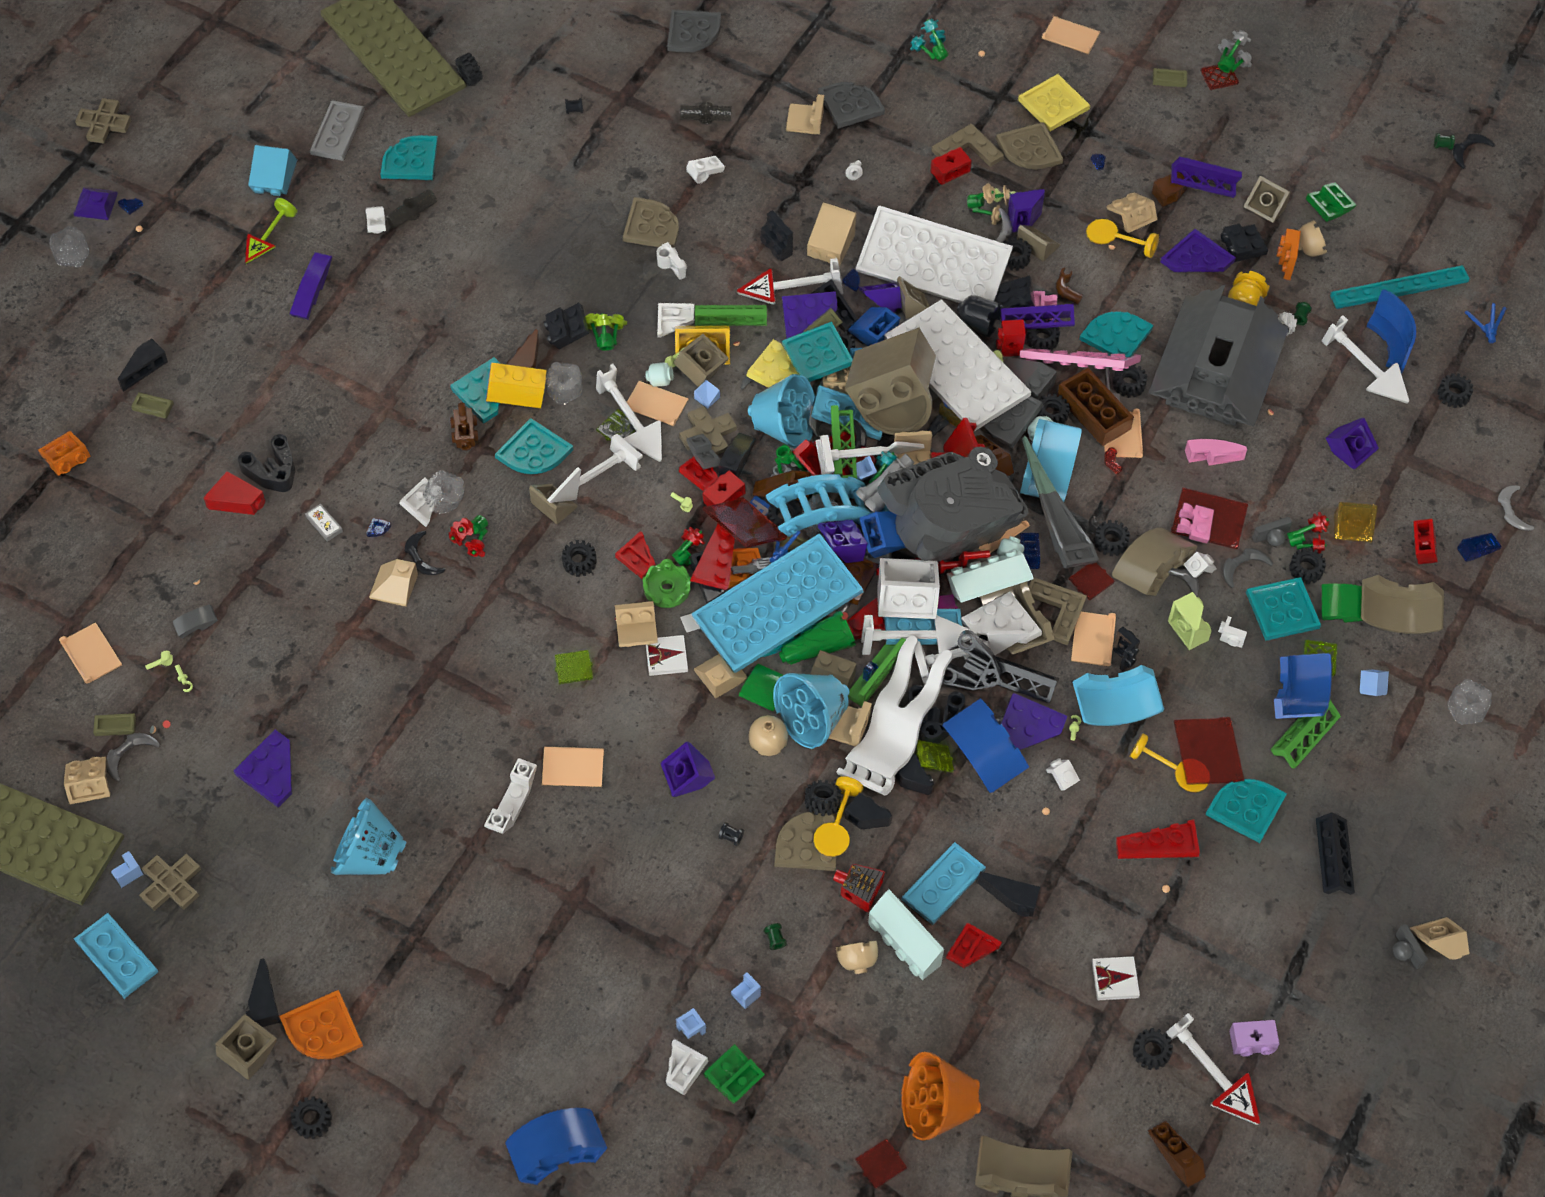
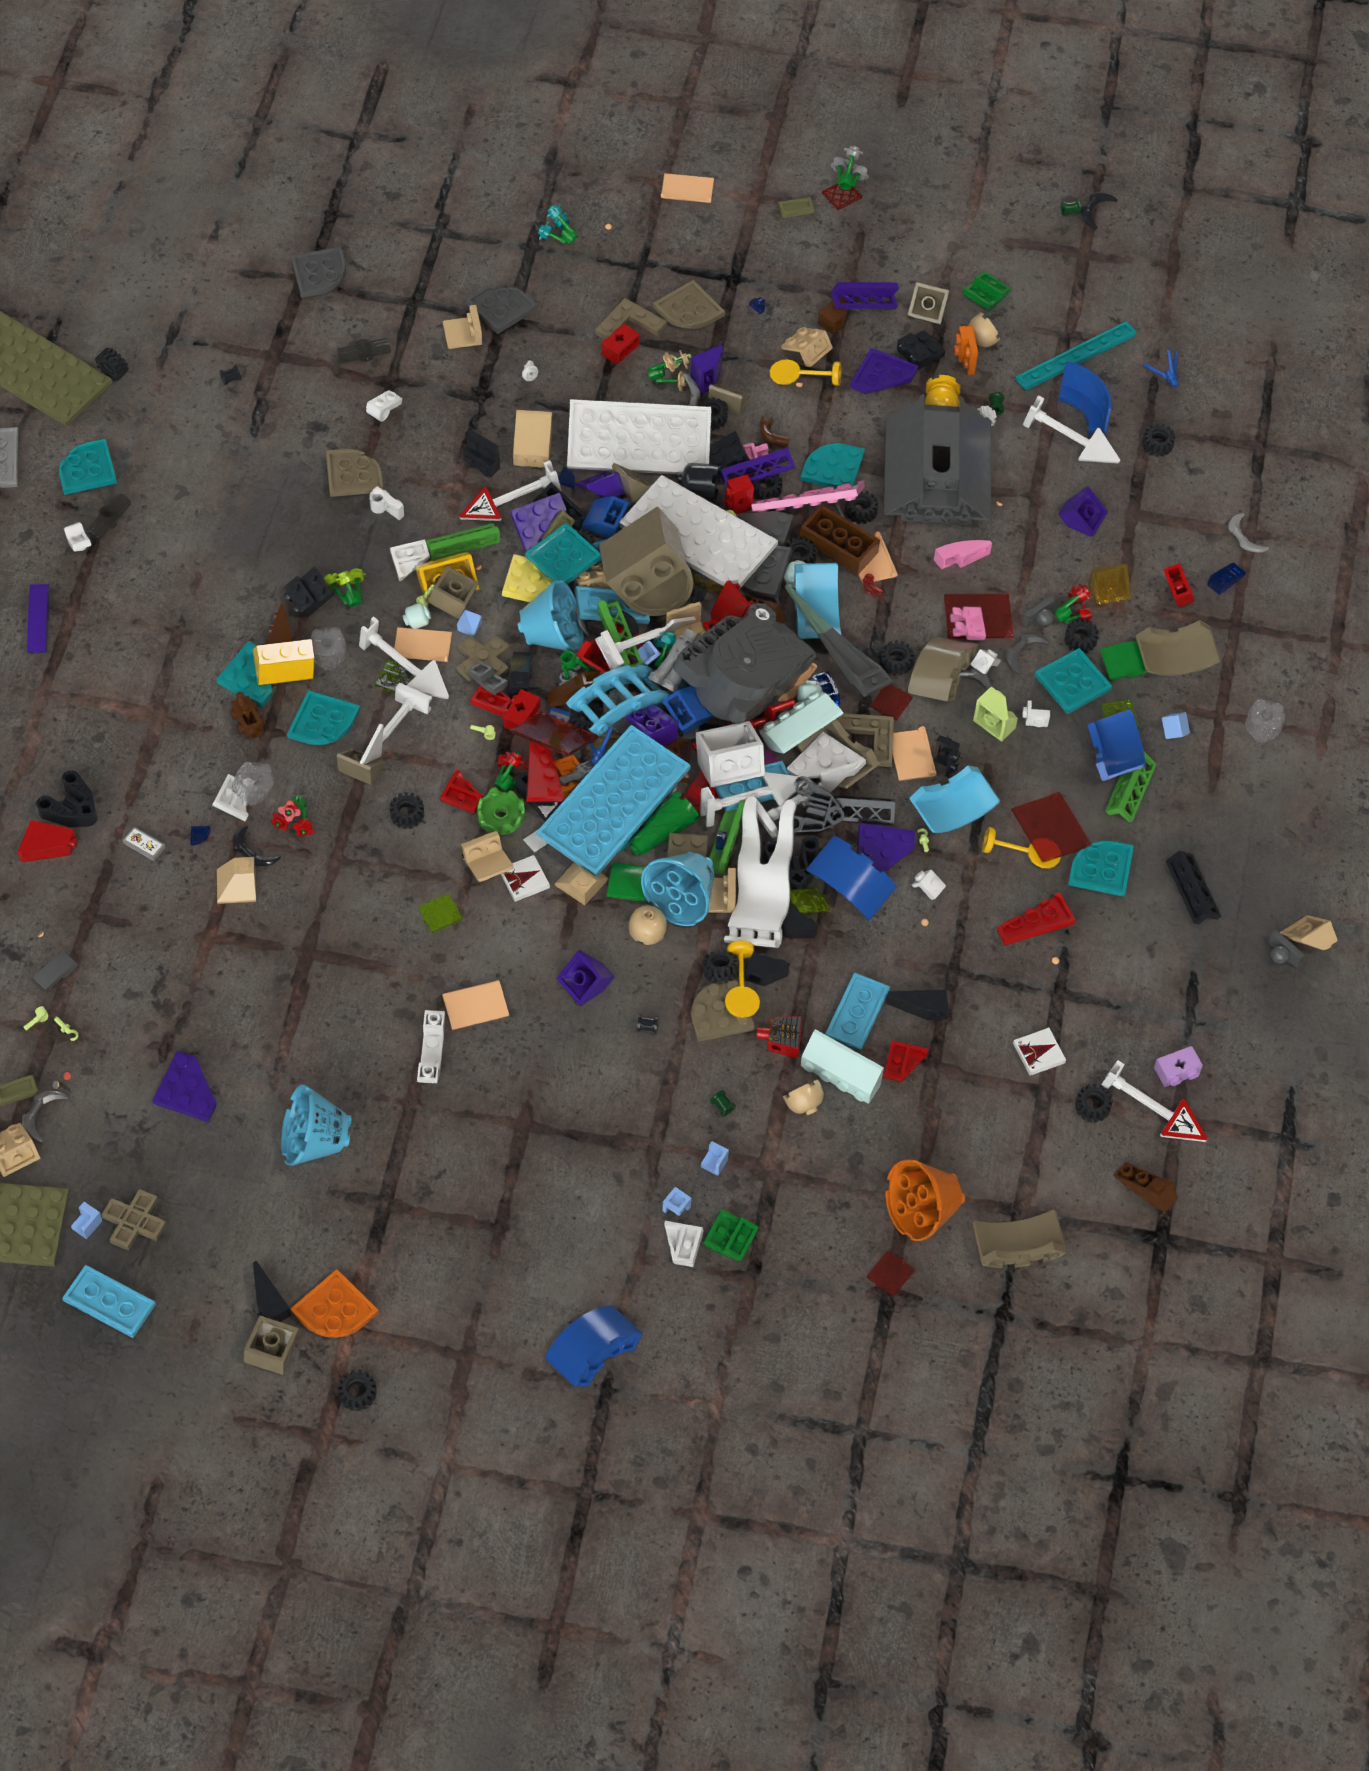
camera: 20 degrees left, 0 degrees up
light yellow plate [1018,74,1090,131] -> none

